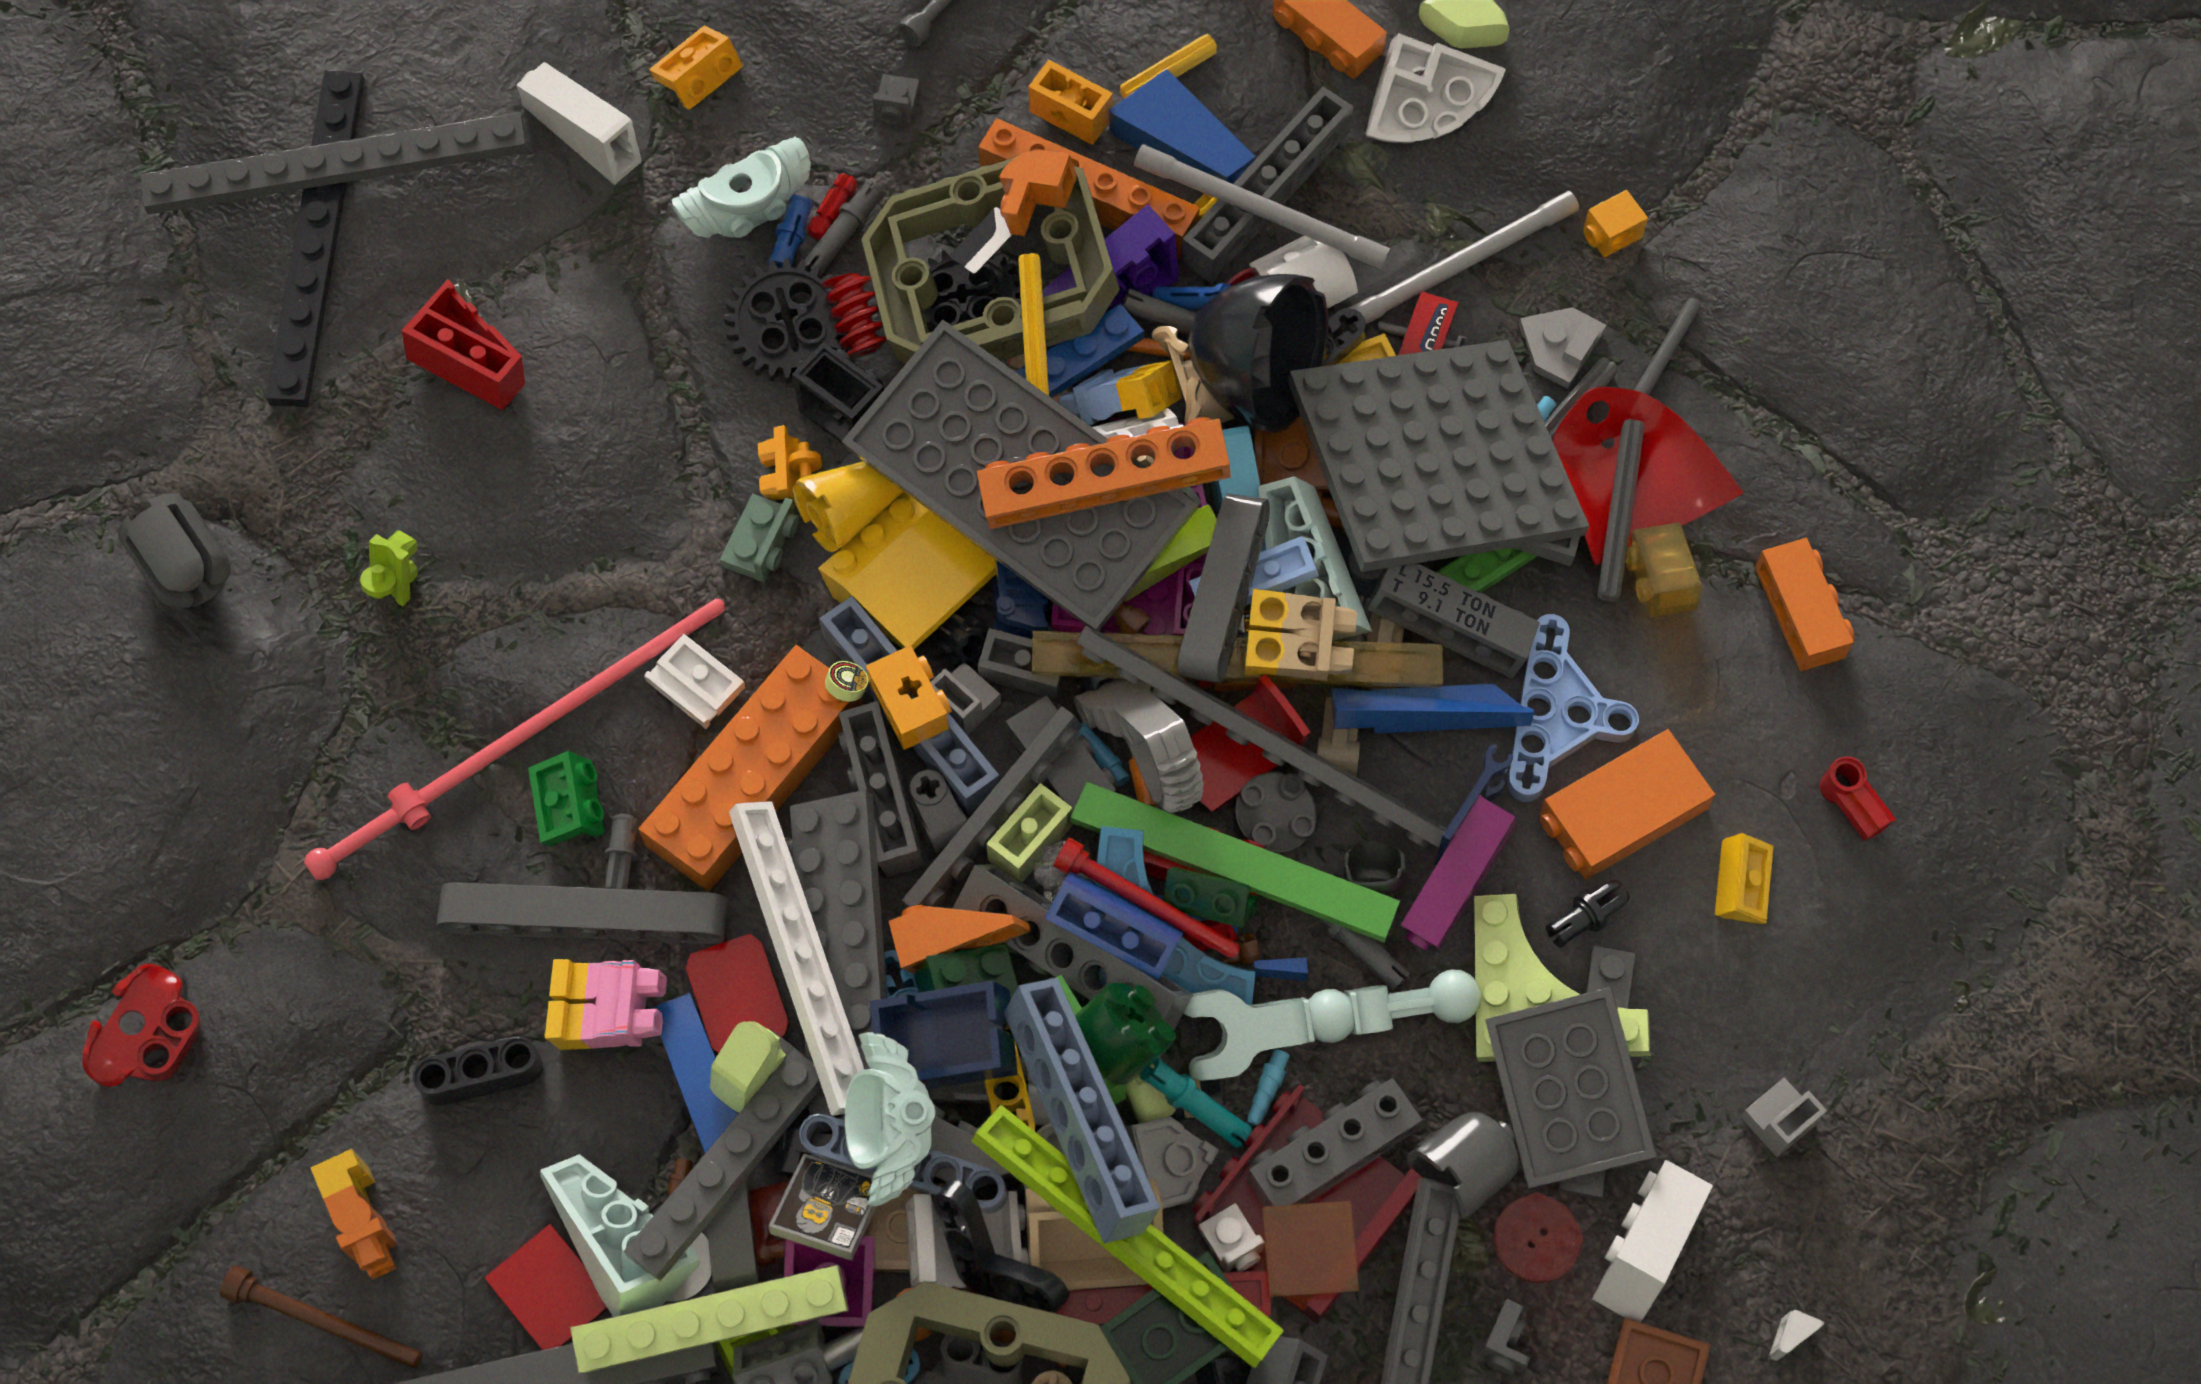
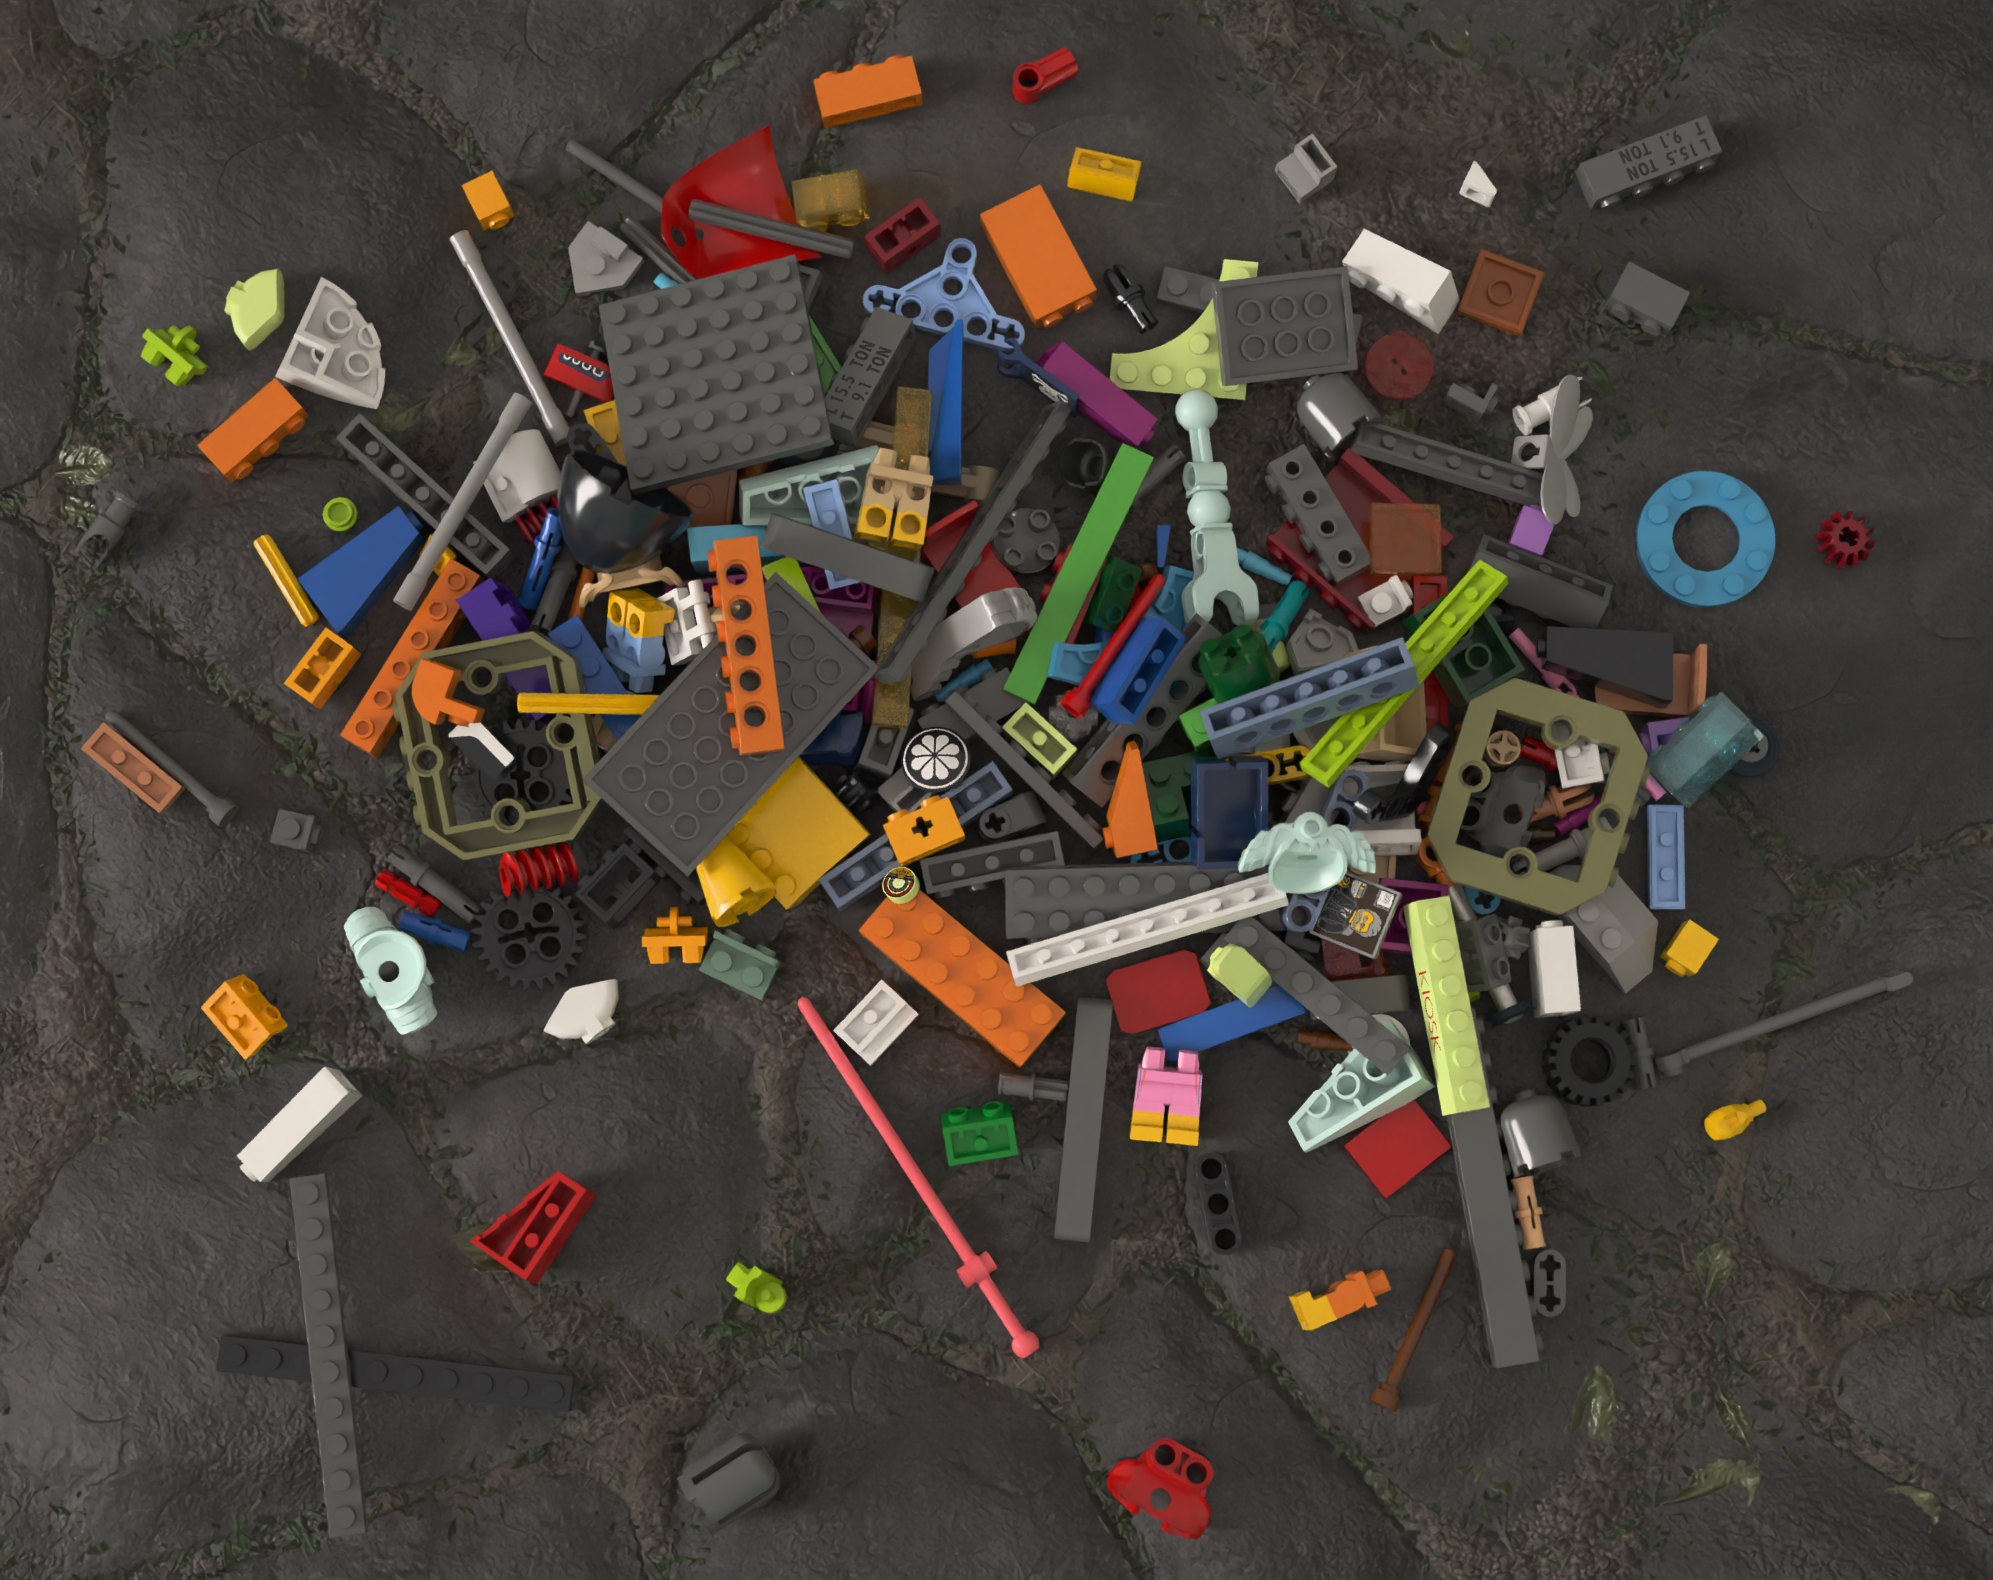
camera: 85 degrees left, 15 degrees up
none -> lime plate [323,497,358,532]
none -> white piece [544,979,619,1045]
none -> dark red brick [864,197,941,274]
none -> dish [901,727,971,792]

